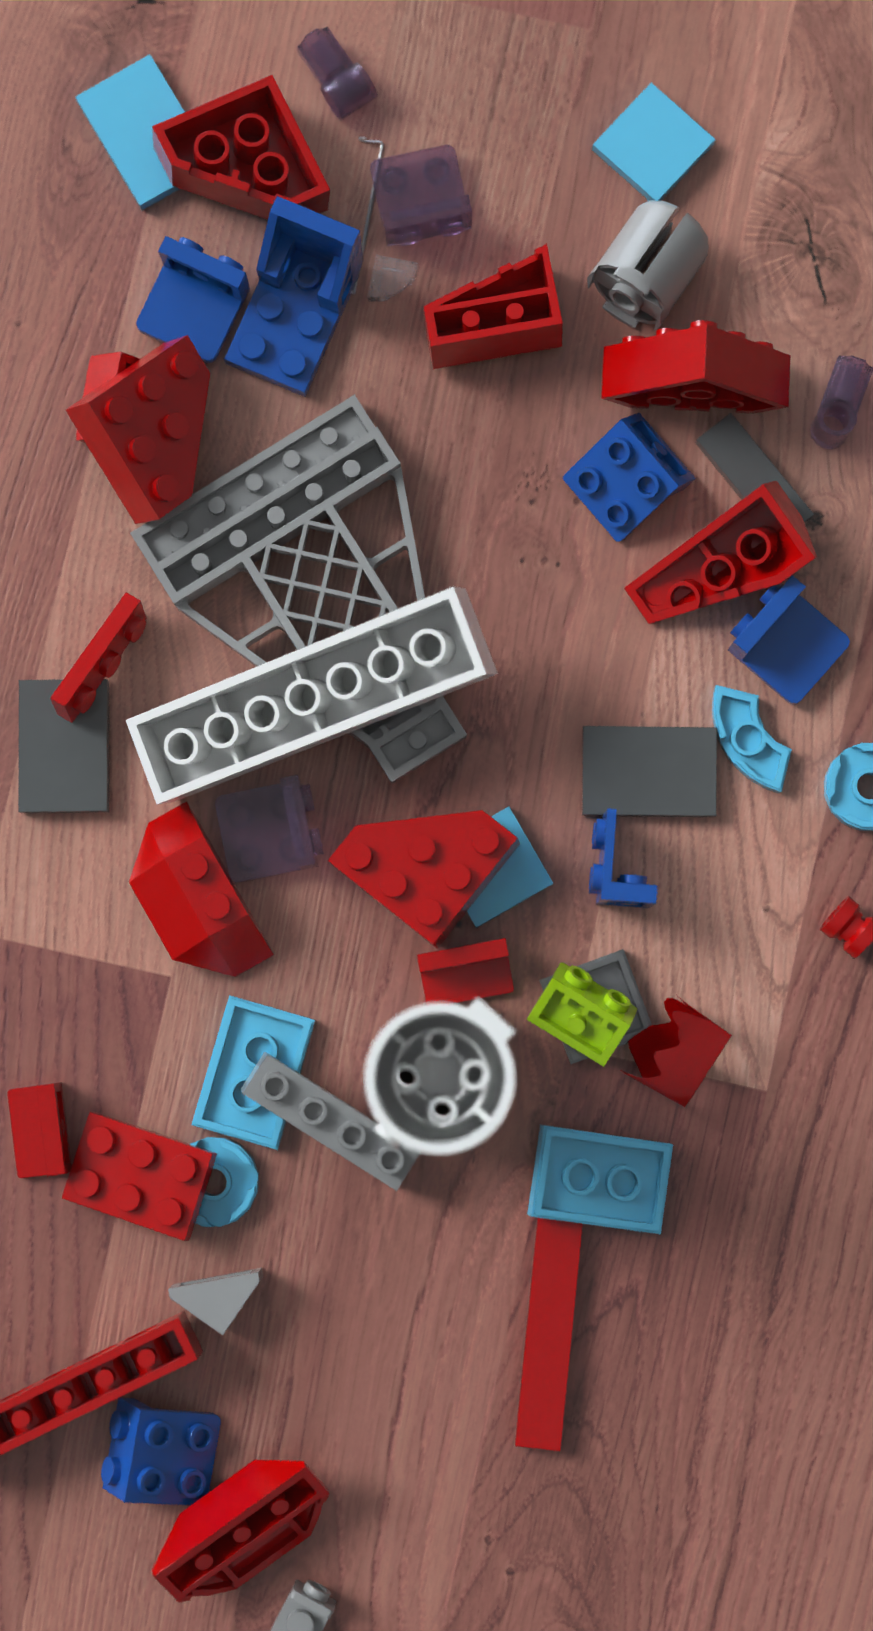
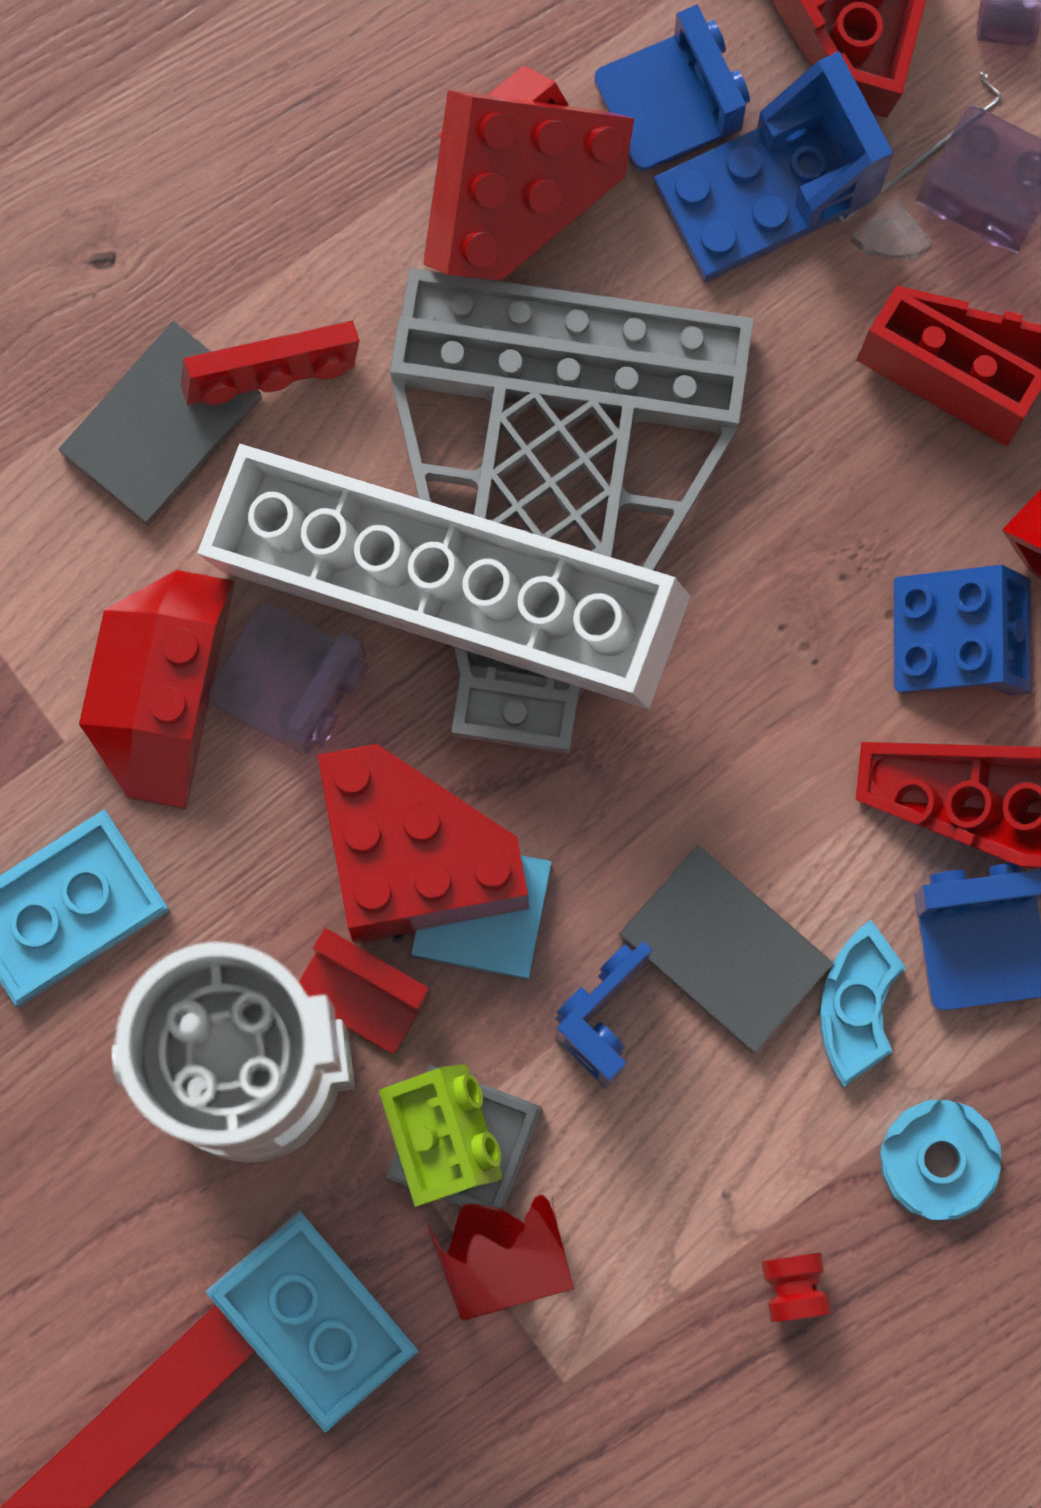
camera: 35 degrees right, 5 degrees down
light grey brick [240,1052,421,1191] -> none

